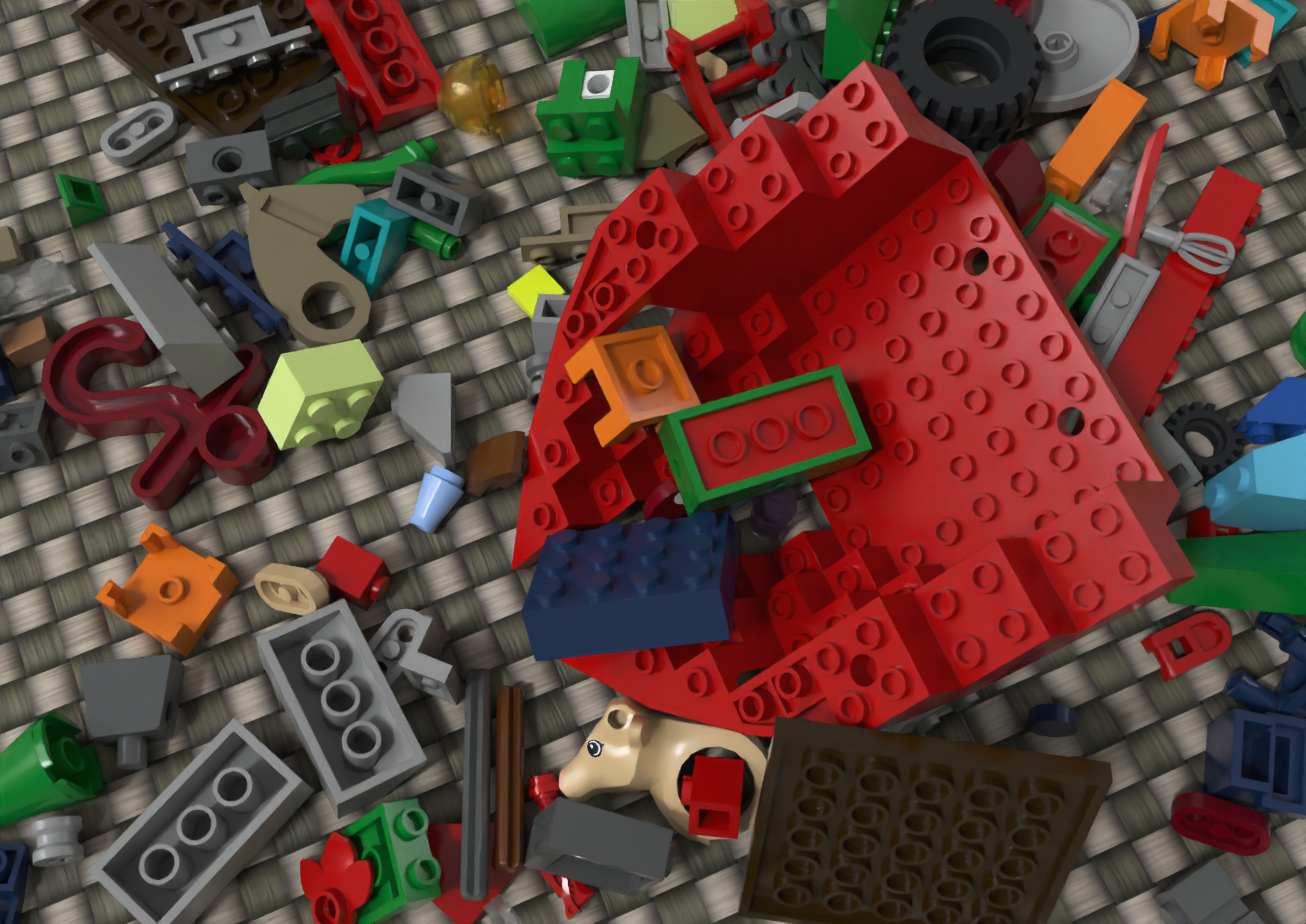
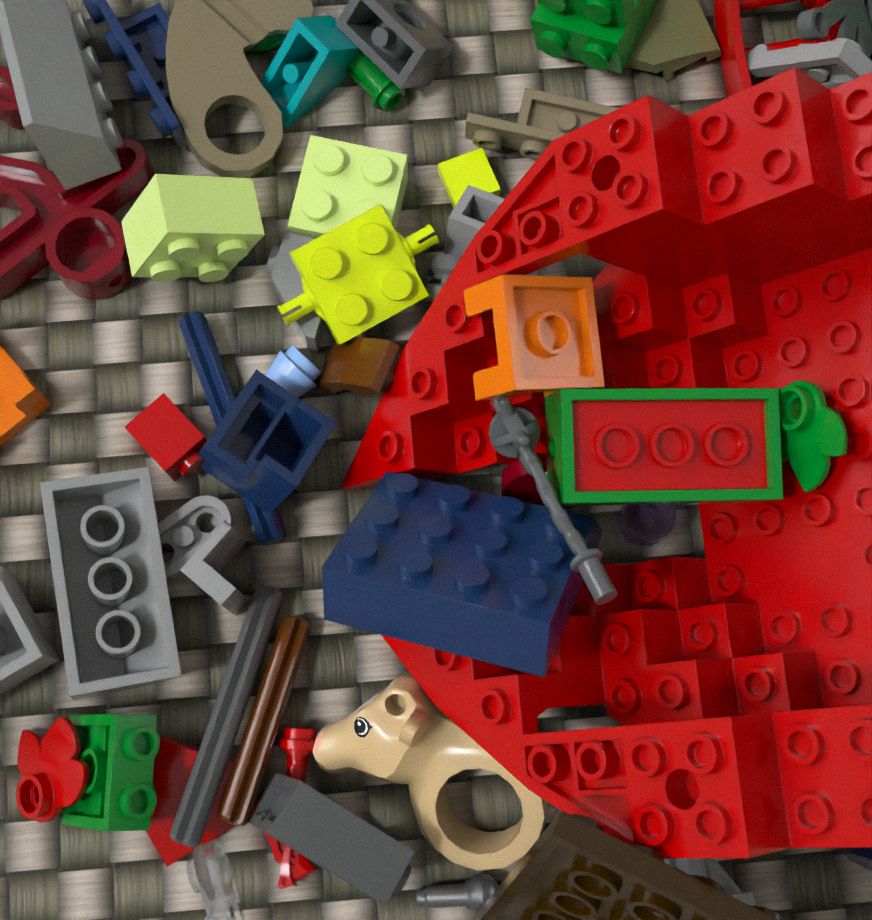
camera: 15 degrees right, 10 degrees up
tan plate [254,563,329,616] -> none
red brick [681,755,745,839] -> none
none -> dark blue axle [179,311,286,545]
none -> dark blue plate [198,369,336,514]
none -> neon yellow plate [277,204,439,345]
none -> yellowish green brick [287,135,408,239]
none -> flat silver piece [416,874,499,912]
none -> dark grey piece [488,397,618,605]
none -> green plate [779,380,847,492]

